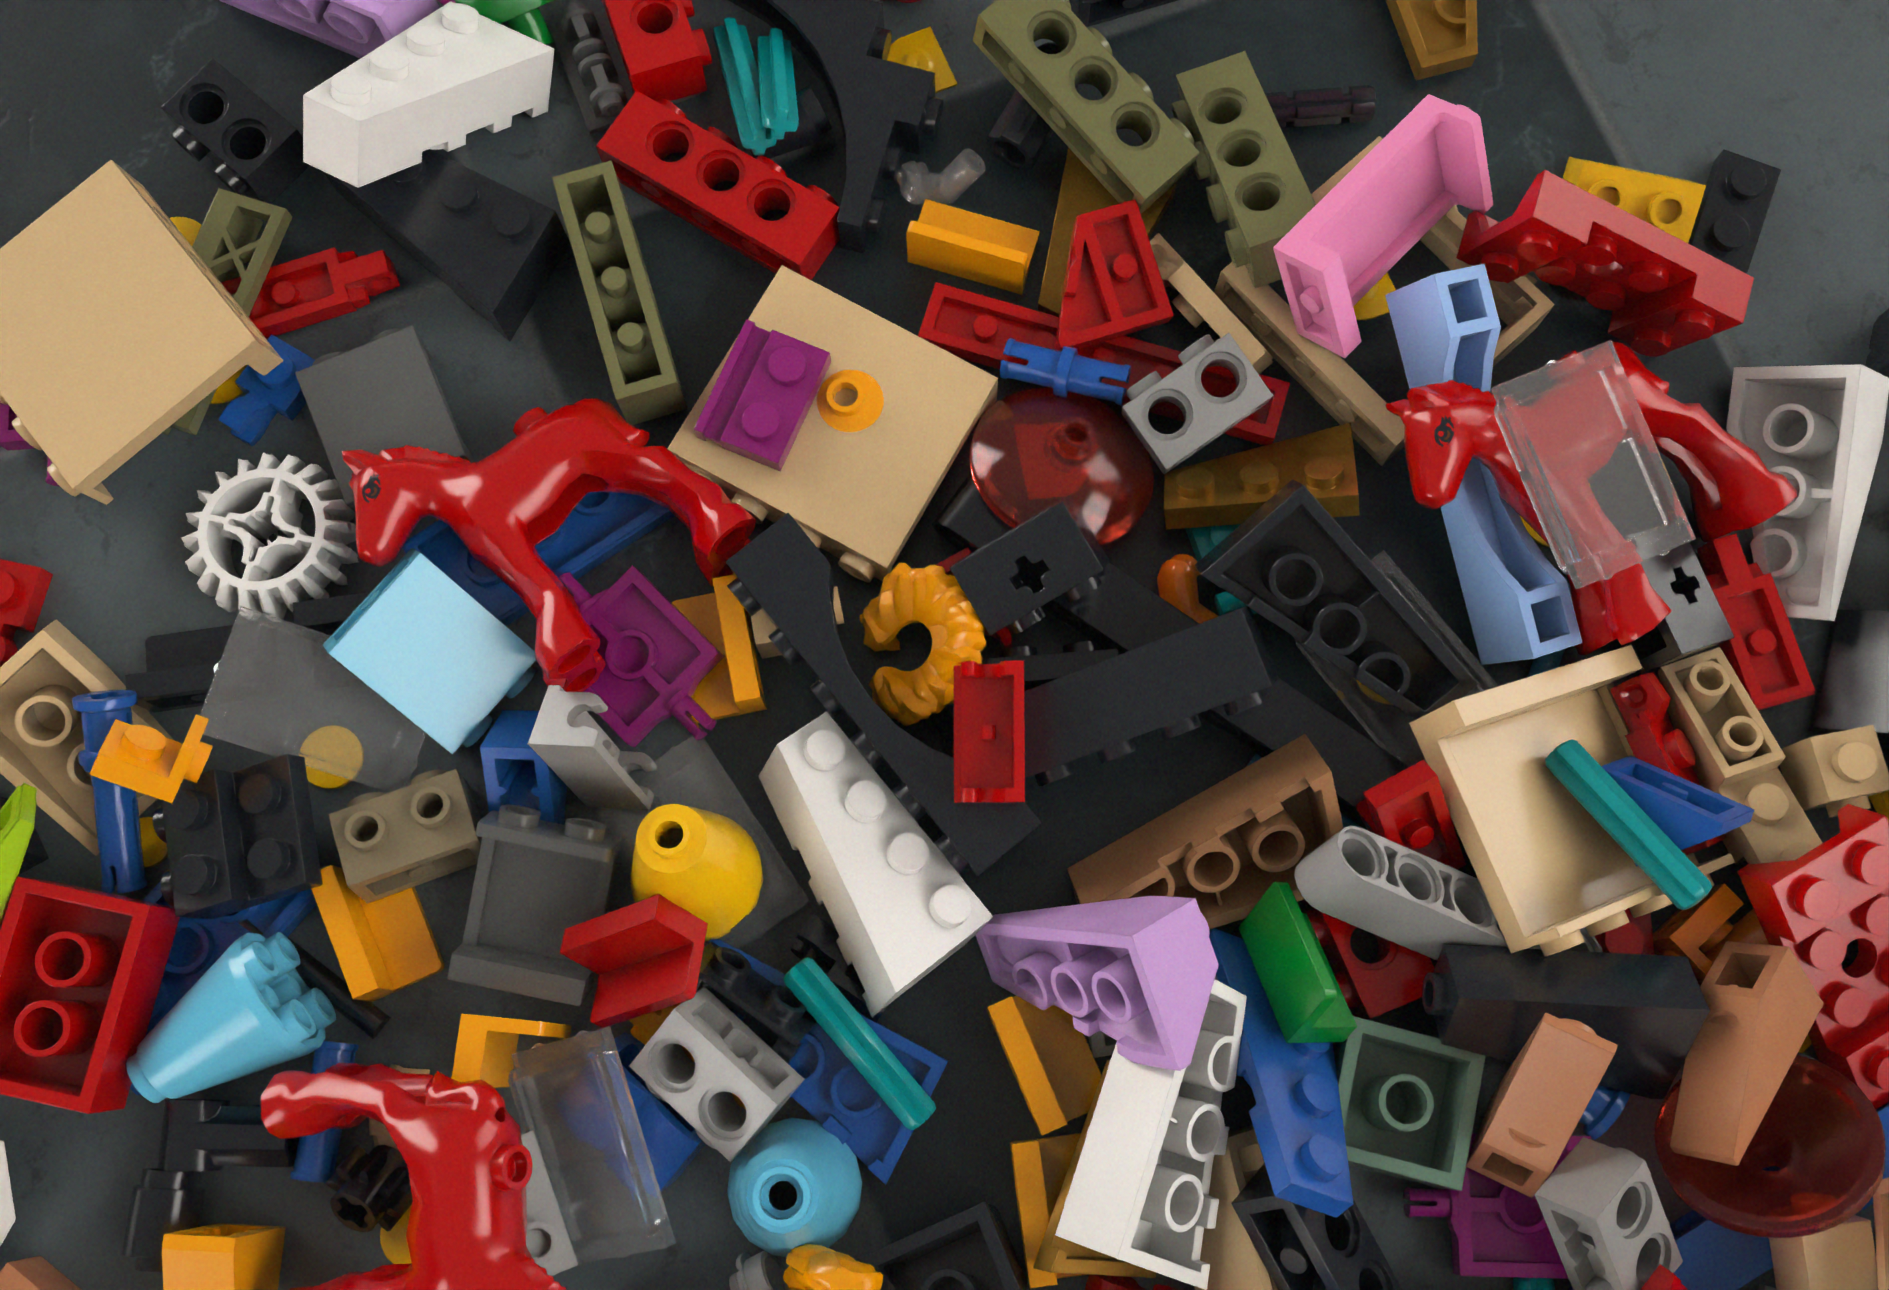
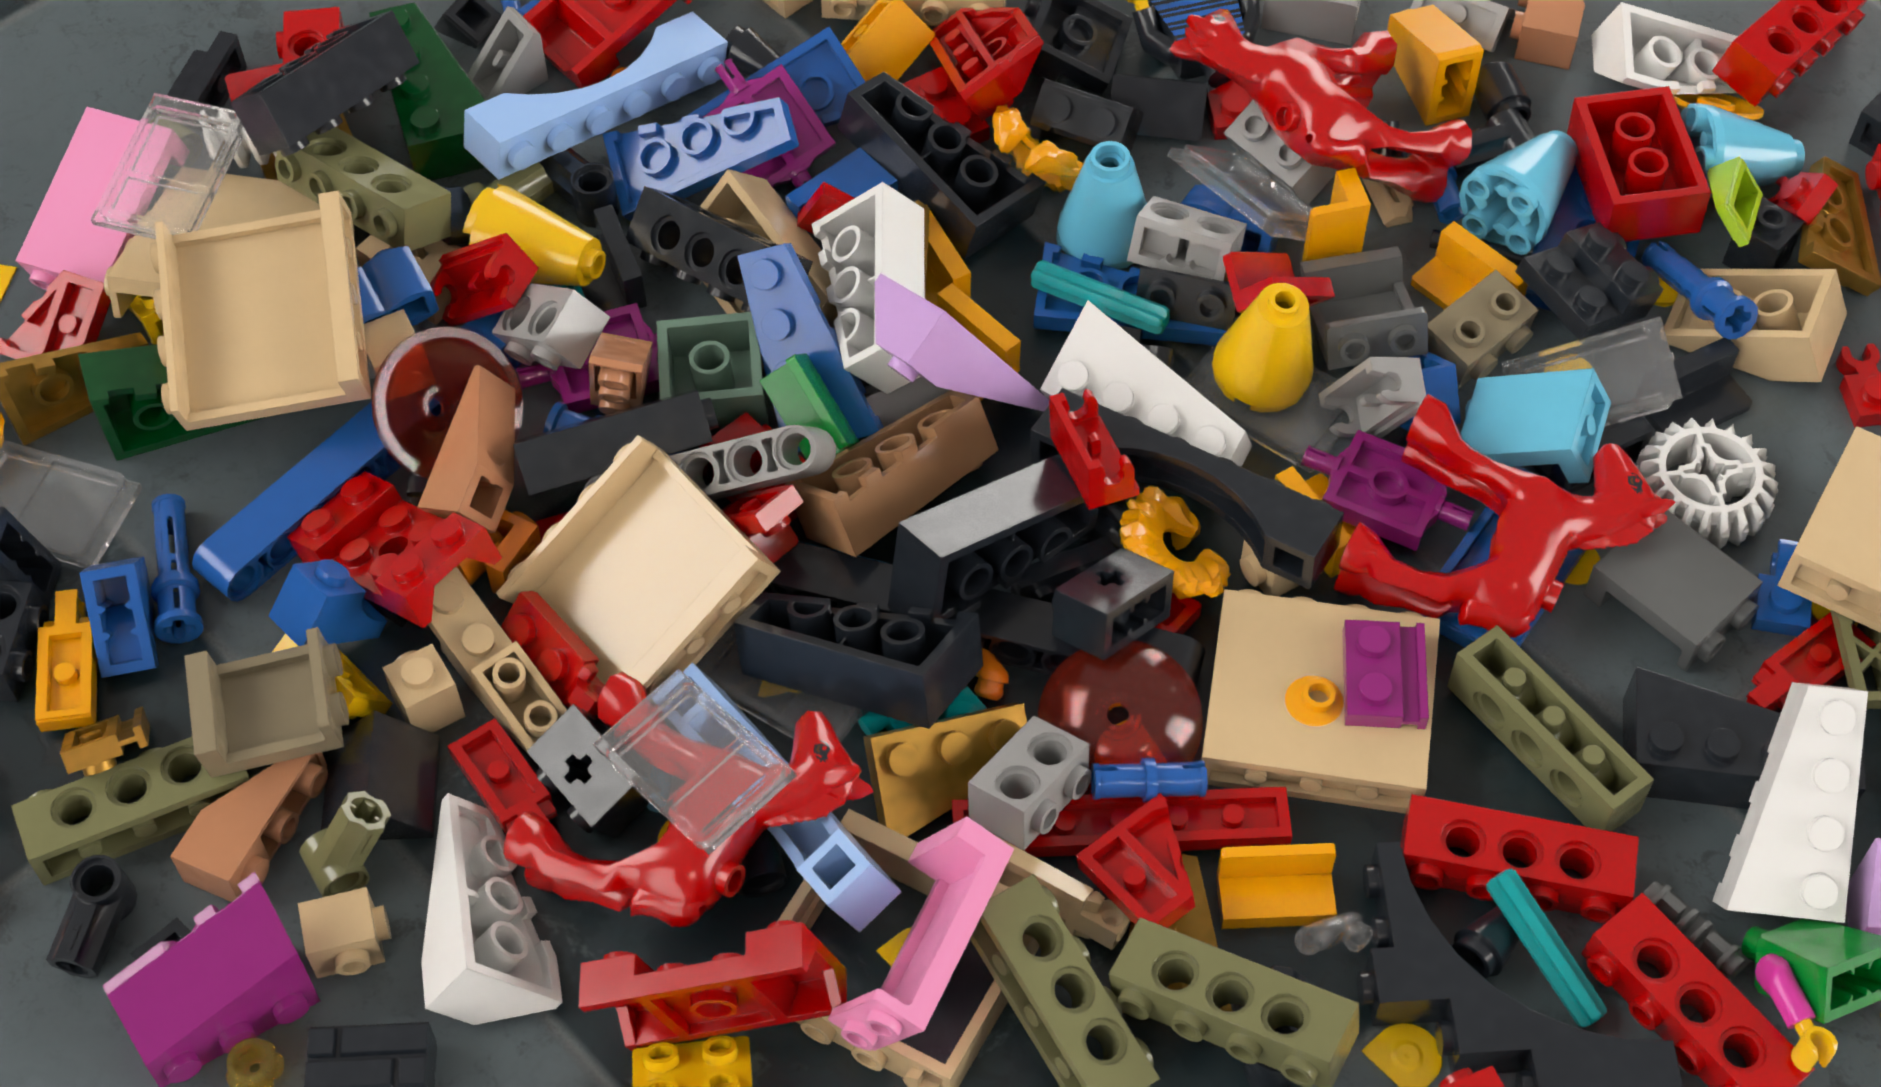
camera: 160 degrees right, 20 degrees down
light orange bracket [89,714,213,804] -> none
teal axle [756,28,799,139] -> none
teal axle [1545,739,1712,911] -> none
blue slope [1601,755,1754,867] -> none

